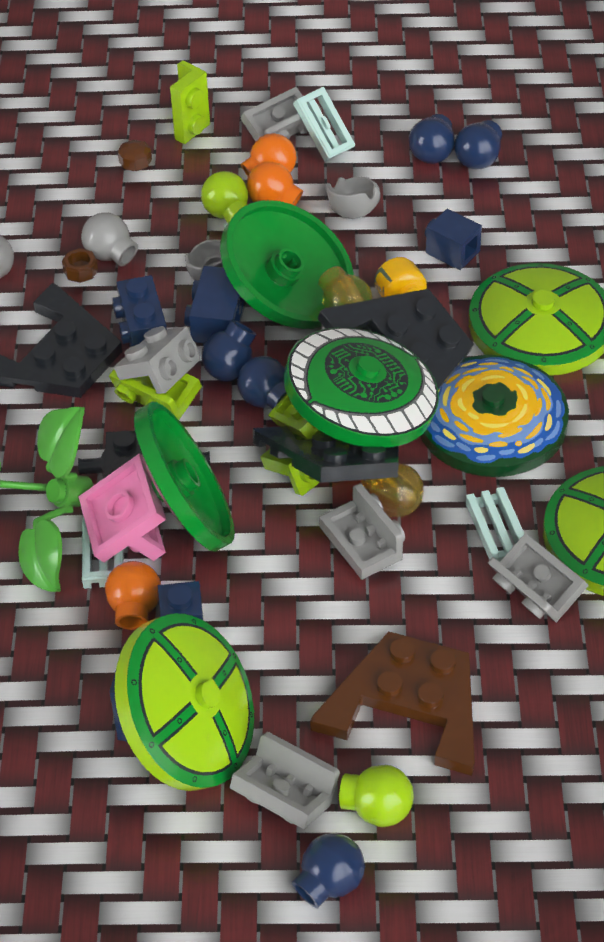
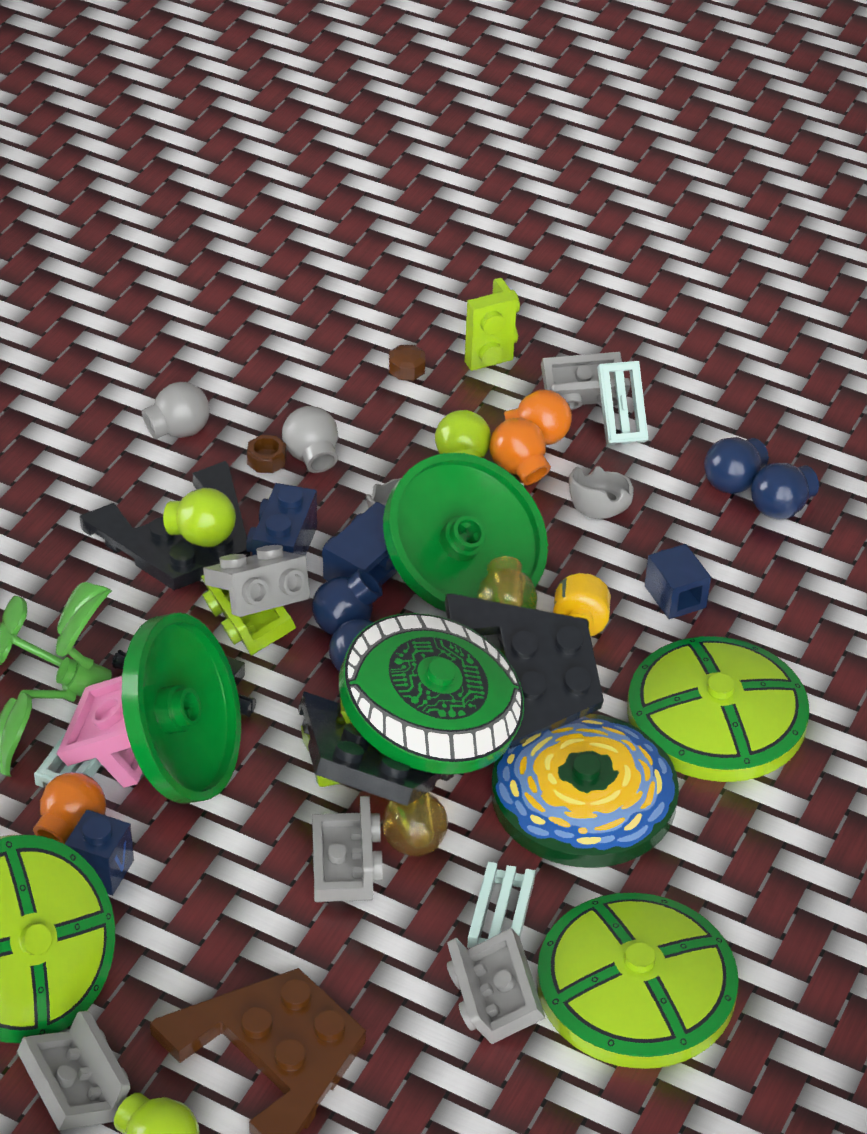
camera: 25 degrees right, 5 degrees down
none -> lime piece [163,488,236,547]

